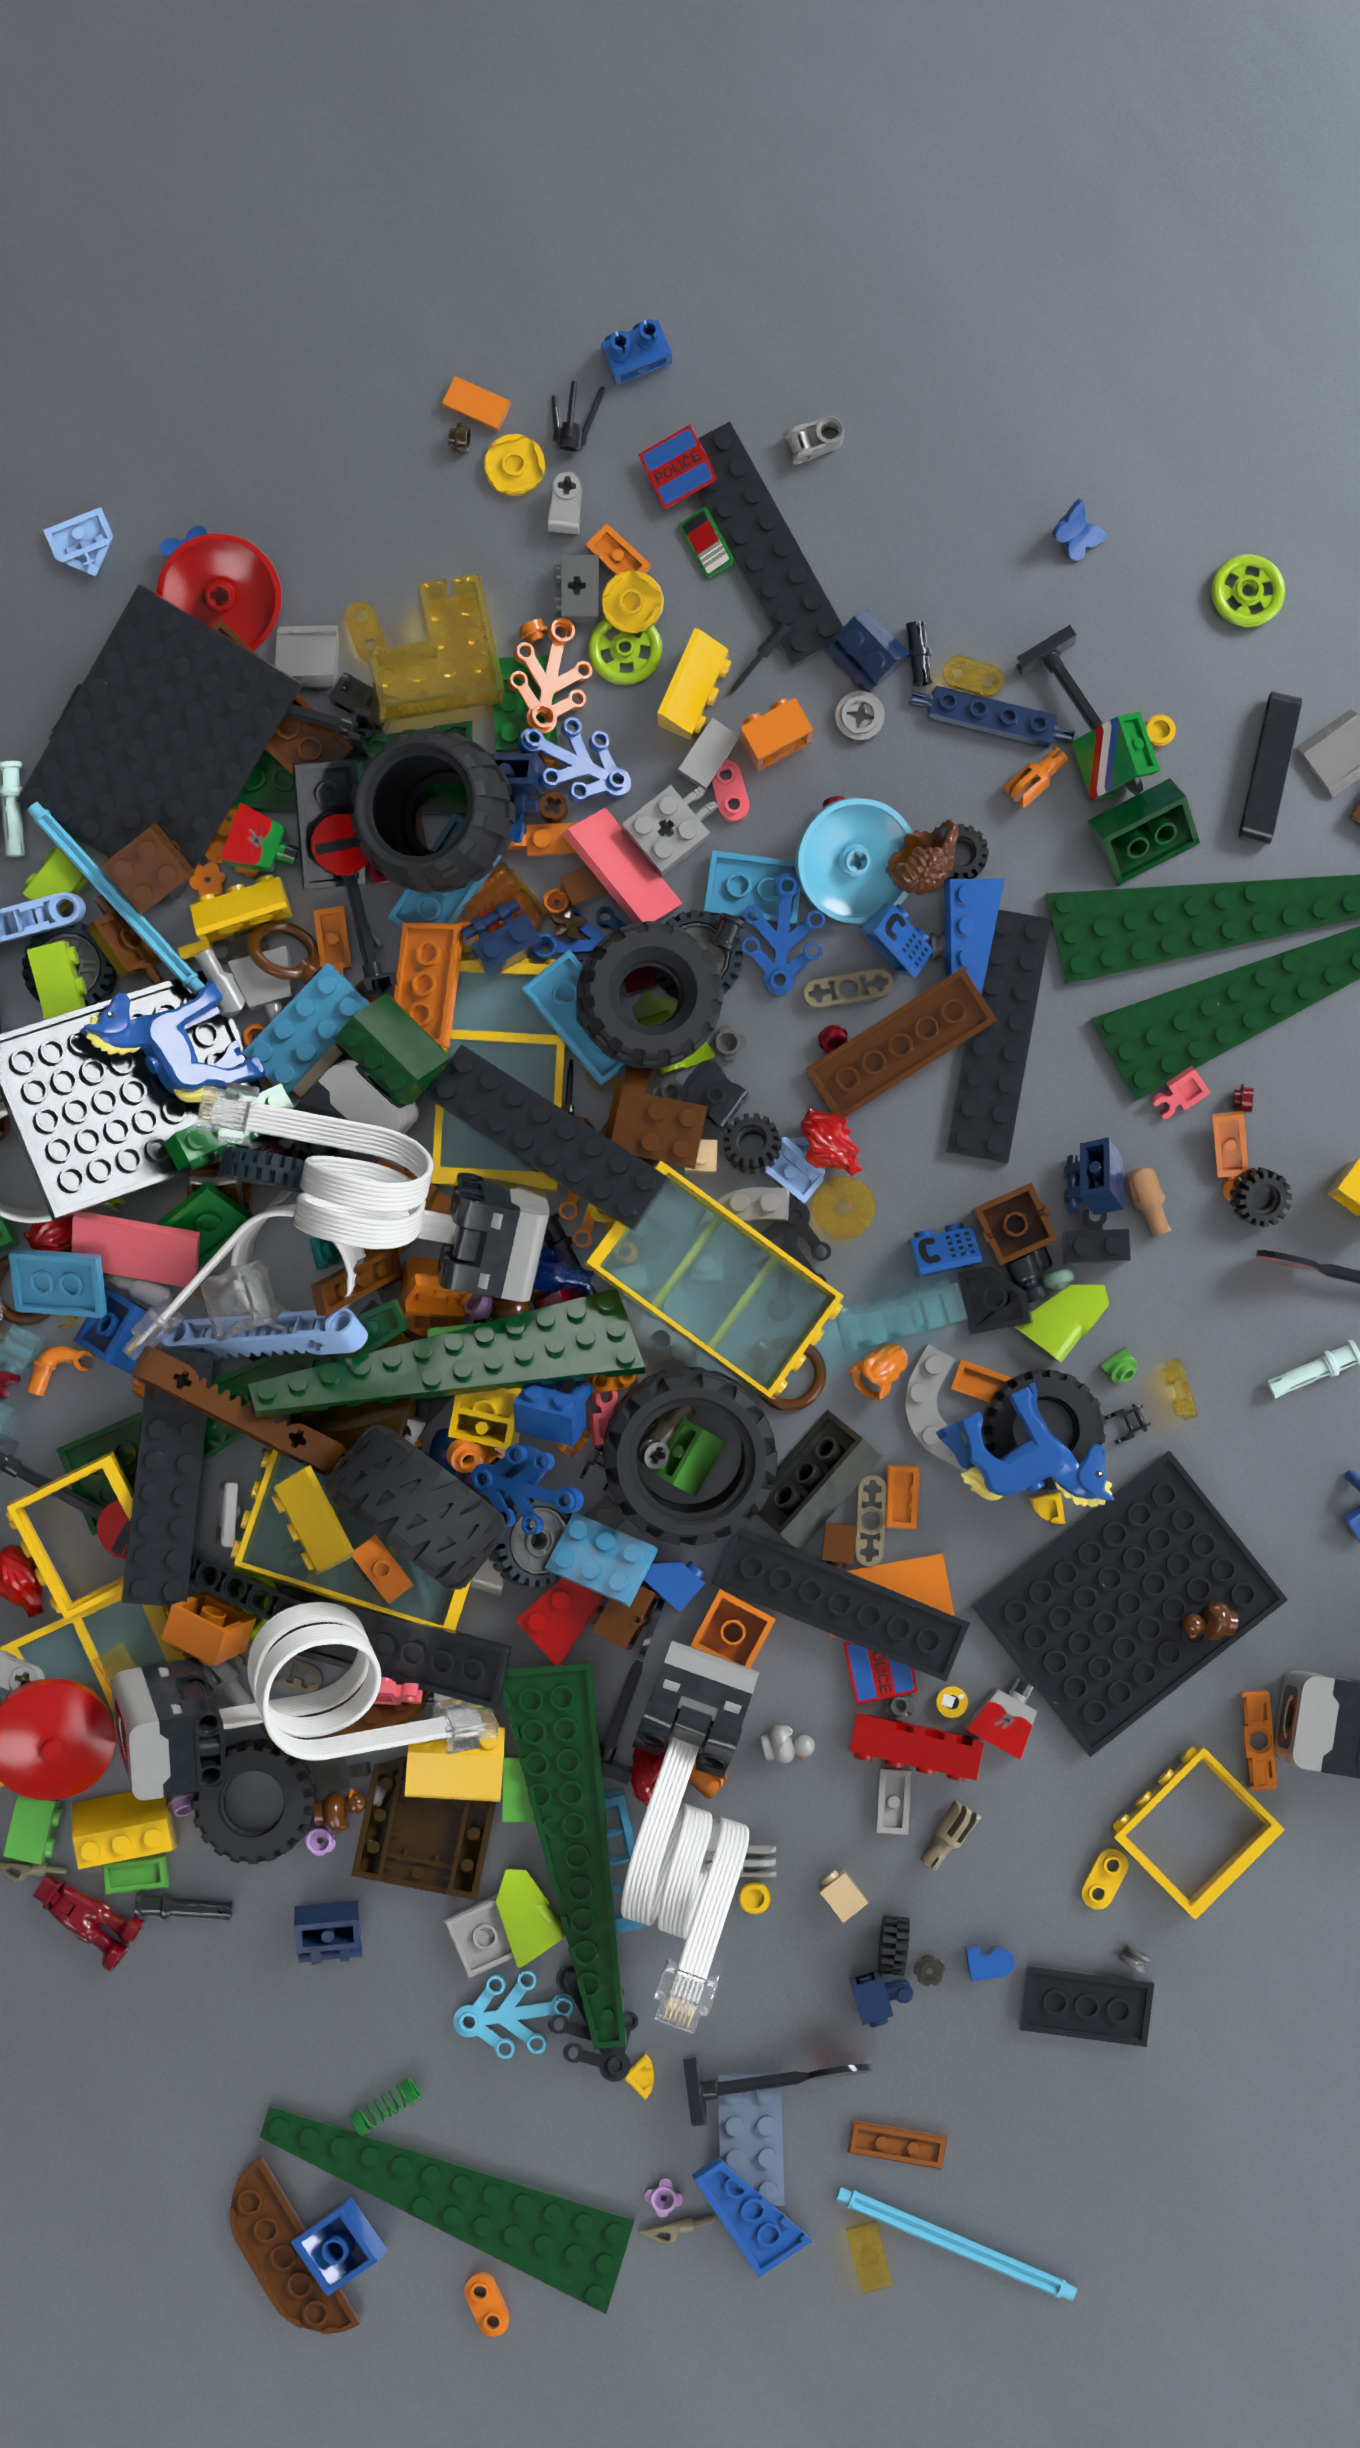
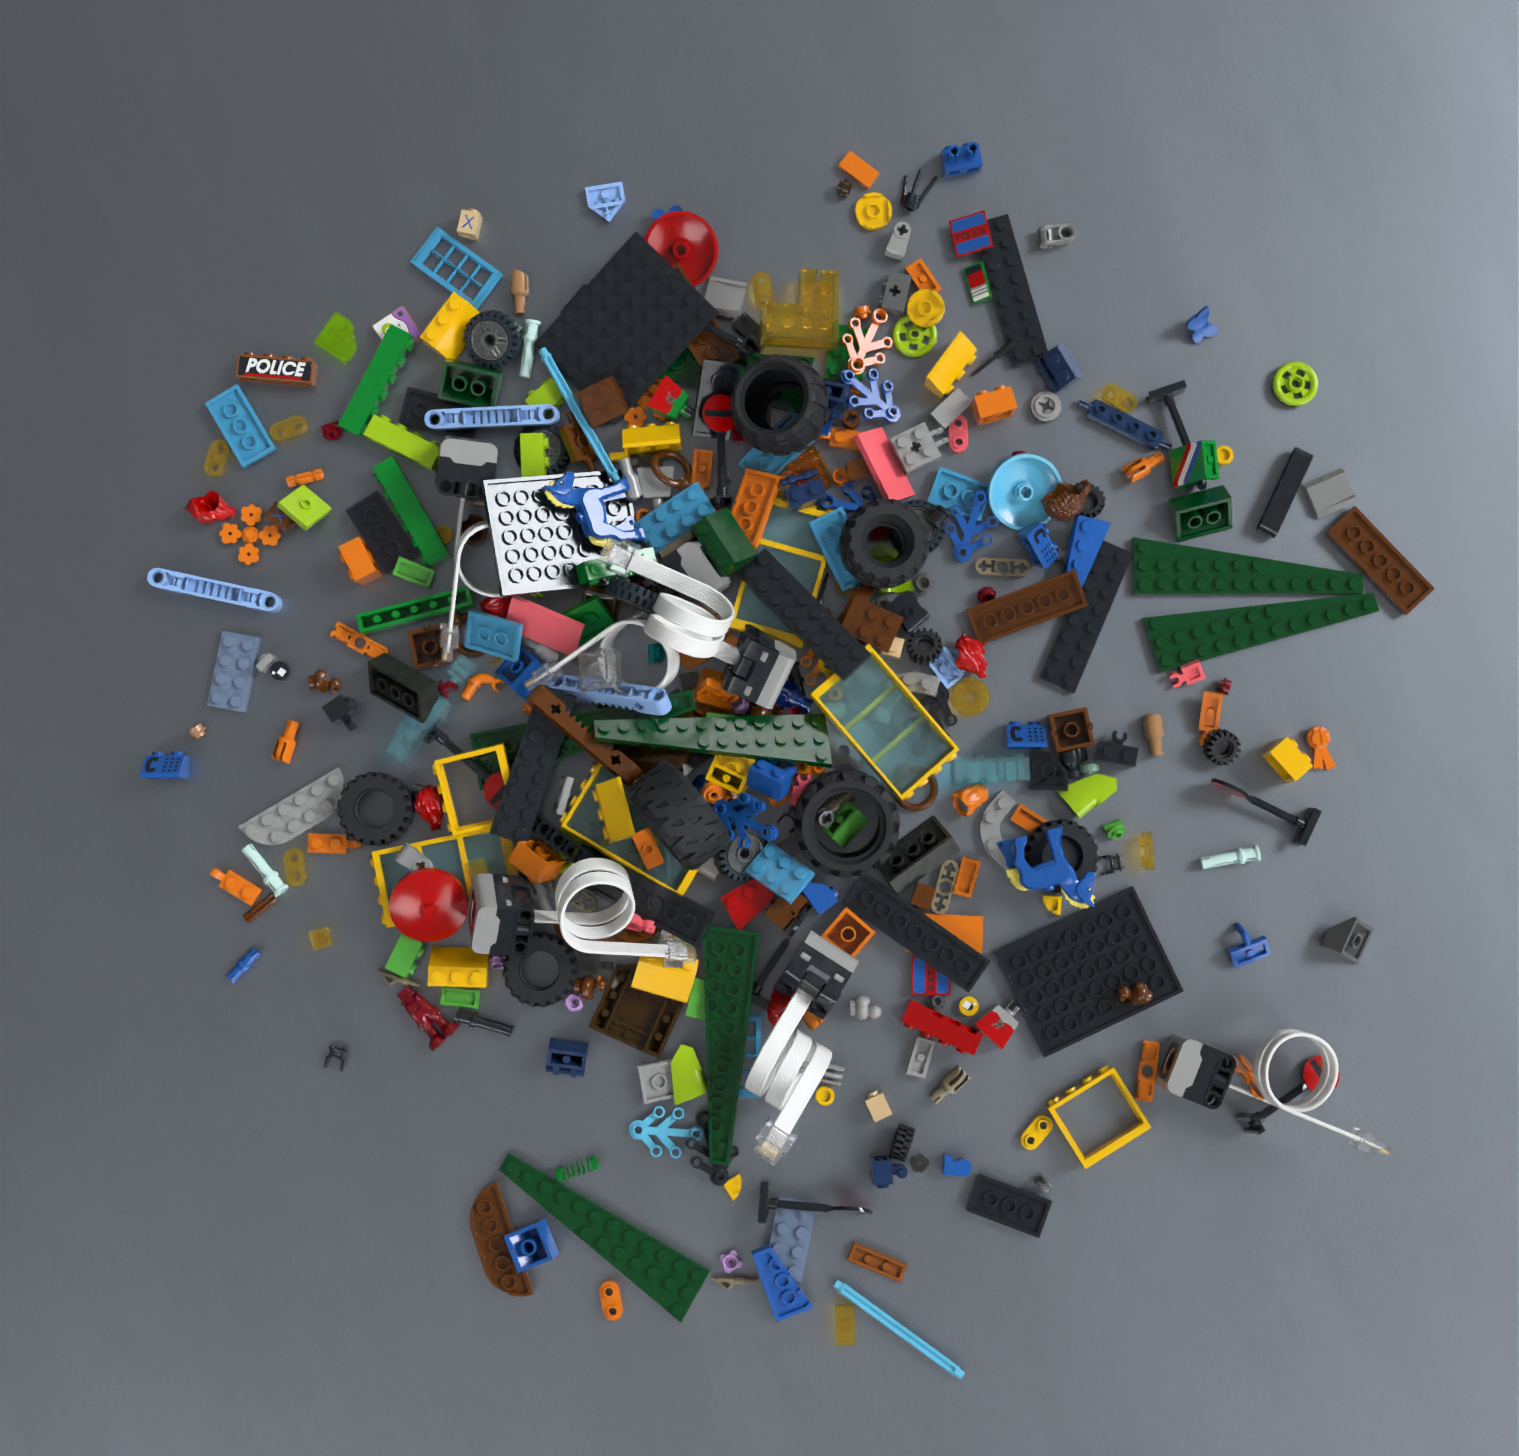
camera: 15 degrees right, 0 degrees up
reddish brown plate [311,1248,403,1316] -> none
dark brown plant [550,905,587,942] -> none
black pin [906,621,933,687] -> none
dark blue brick [1064,1137,1124,1215] -> none

